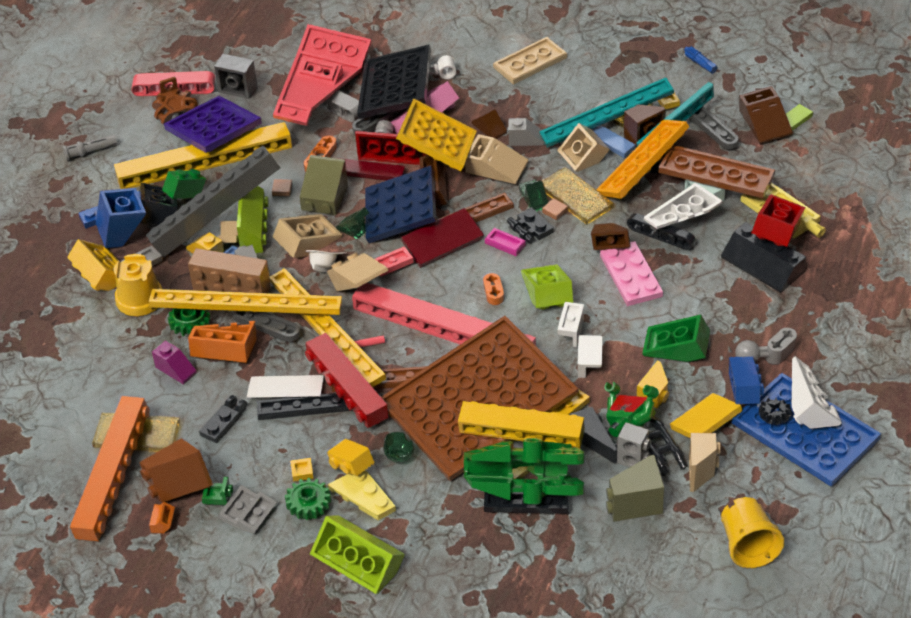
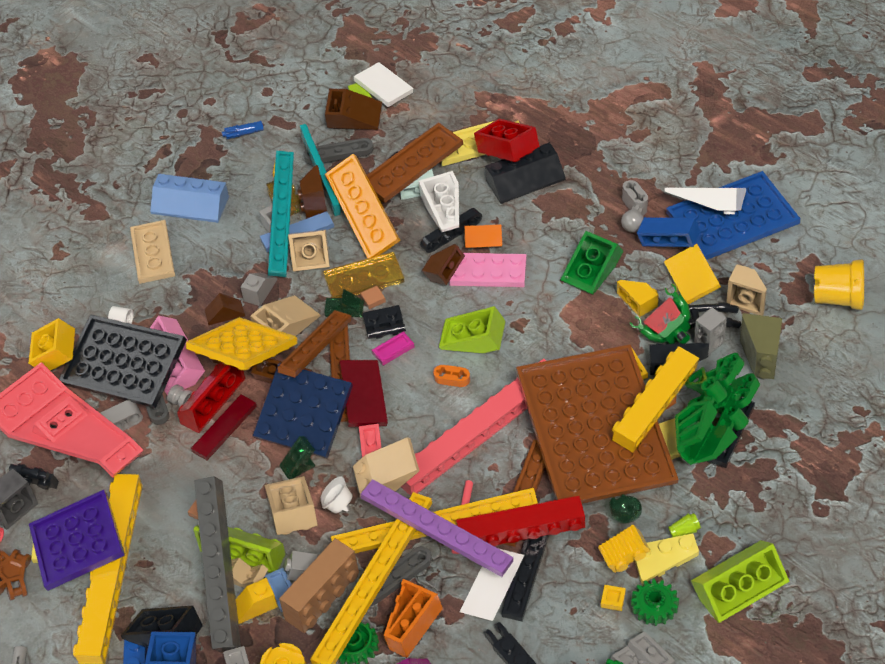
camera: 65 degrees left, 5 degrees up
green brick [162,169,206,199] -> none
olive slope [300,155,348,215] -> none
orange beam [304,135,337,172] -> none
white panel [557,302,584,347] -> none
white panel [578,335,602,378] -> none
black gear [759,397,792,425] -> none
none -> black plate [9,463,59,489]
none -> yellow brick [28,318,75,371]
none -> medium blue slope [150,174,229,223]
none -> dark orange tile [278,310,351,378]
none -> white tile [354,62,413,107]
none -> medium lavender plate [361,479,513,577]
none -> orange brick [465,224,502,248]
none -> lime cone [668,513,701,538]

